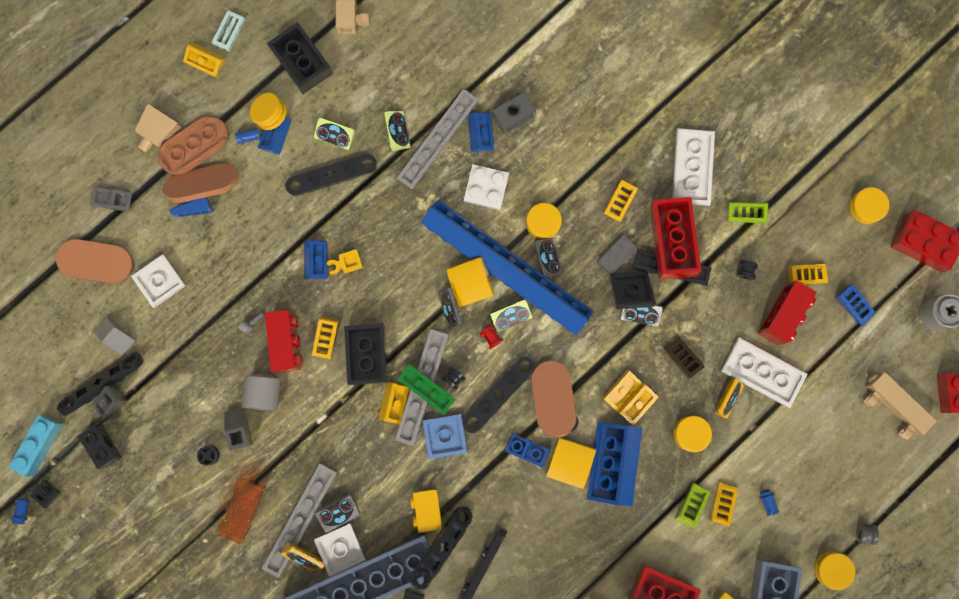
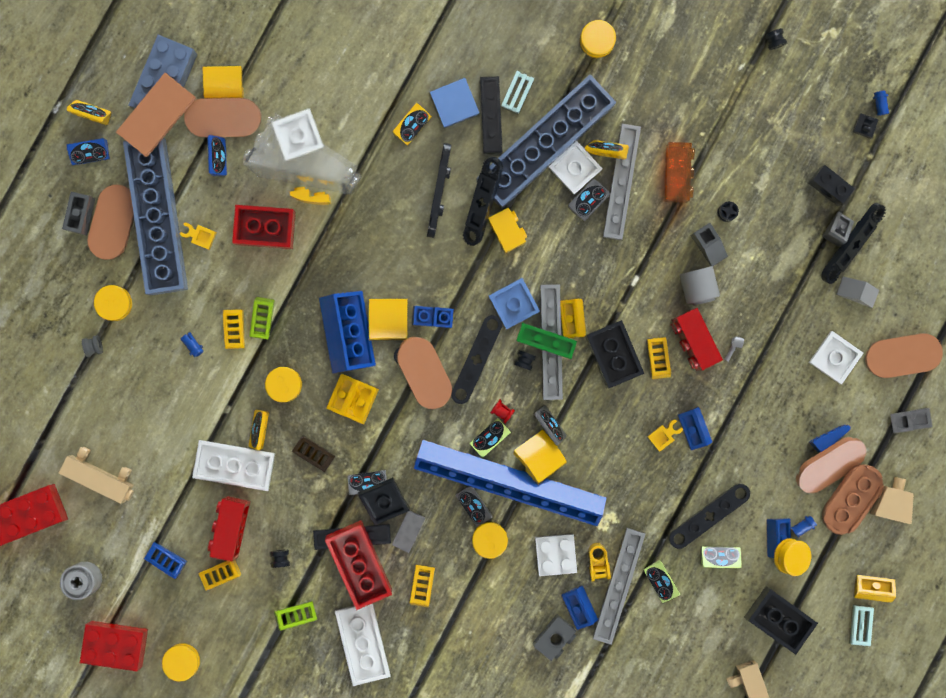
camera: 160 degrees right, 5 degrees up
medium azure brick [8,415,64,477] -> none
none -> yellow piece [588,543,611,582]

